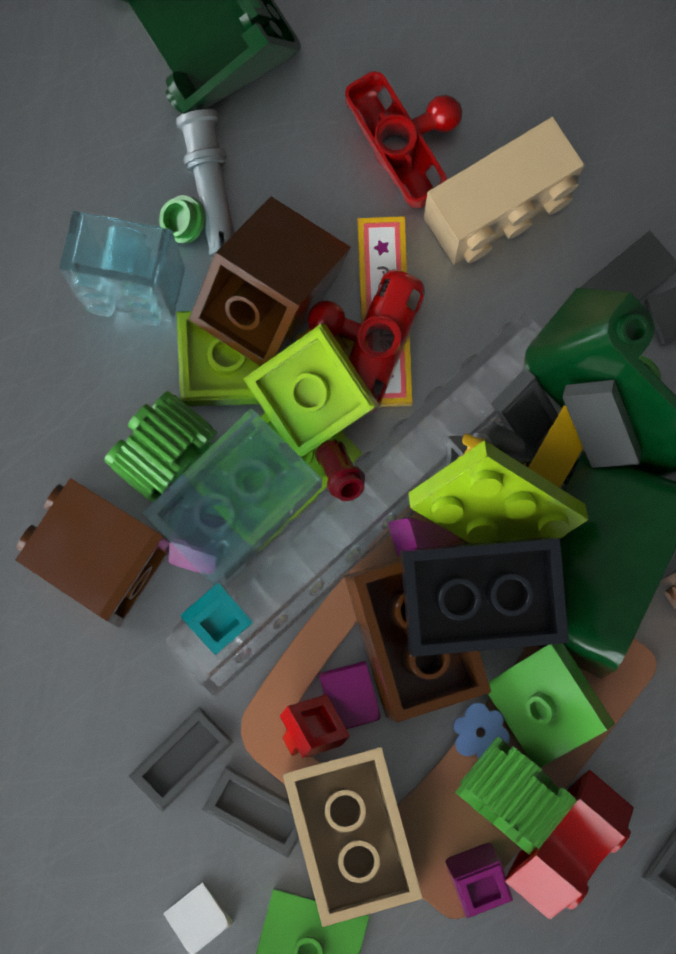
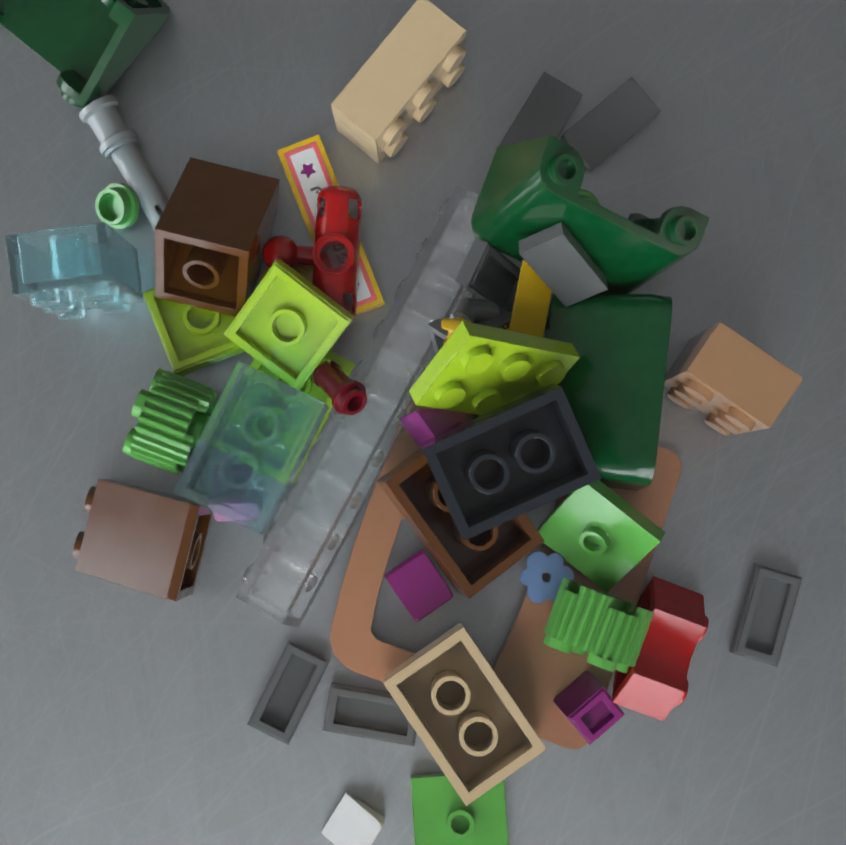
camera: 20 degrees left, 5 degrees up
teal tile [180,582,253,655] -> none
red tile [280,694,350,758] -> none
red piece [345,71,462,209] -> none

